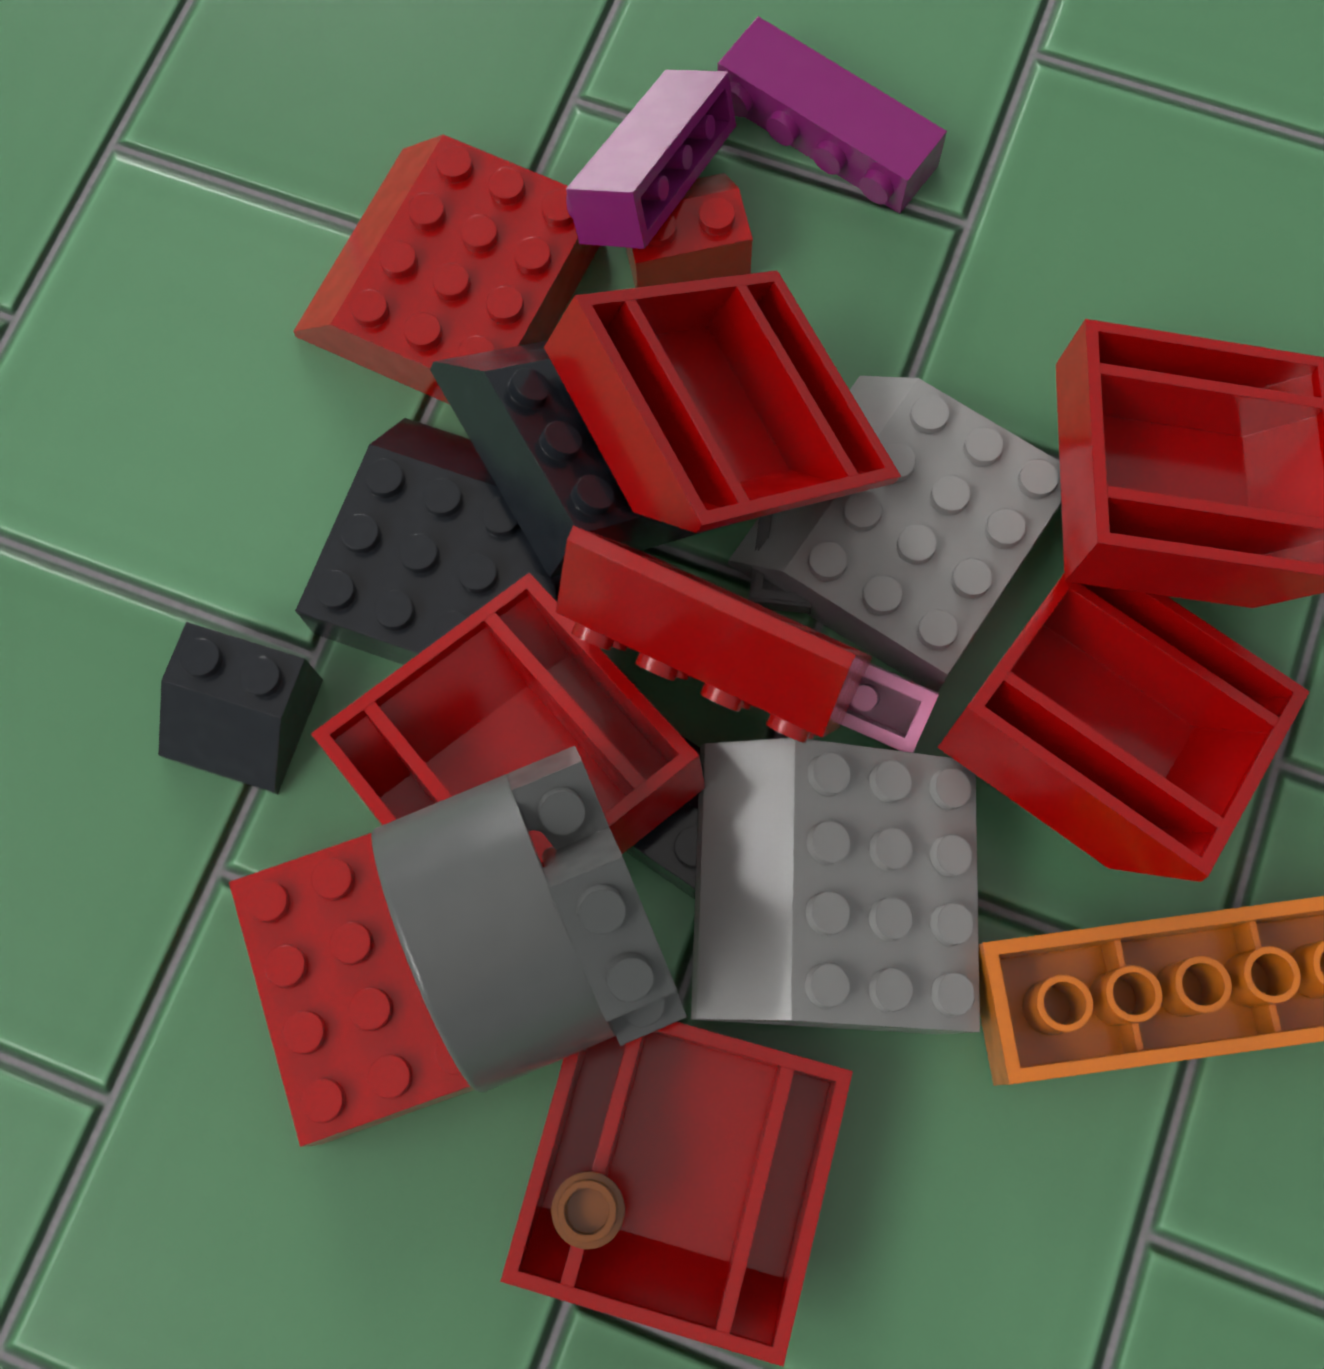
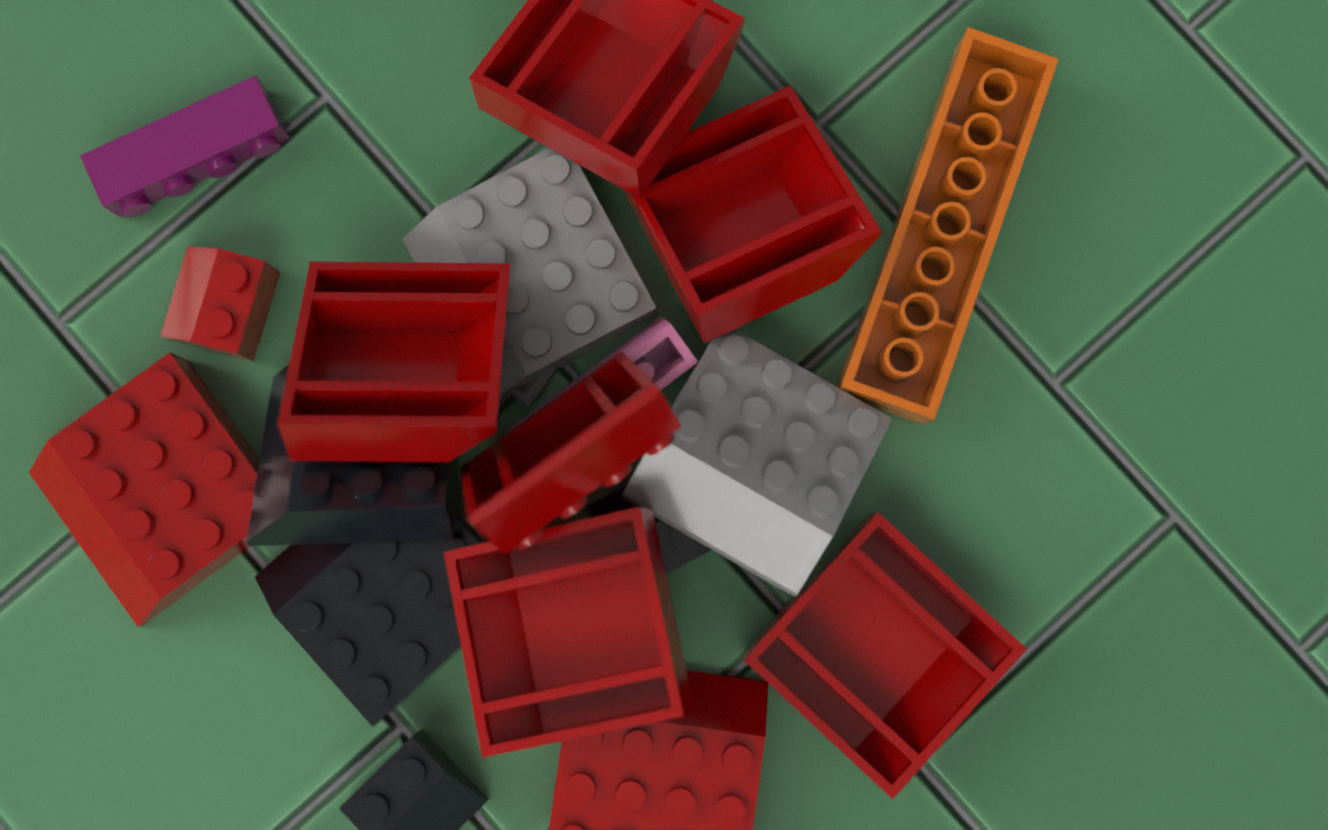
camera: 70 degrees left, 10 degrees up
dark grey piece [371,746,687,1093] -> none
dark orange plate [551,1171,625,1249] -> none
magenta brick [566,70,736,249] -> none

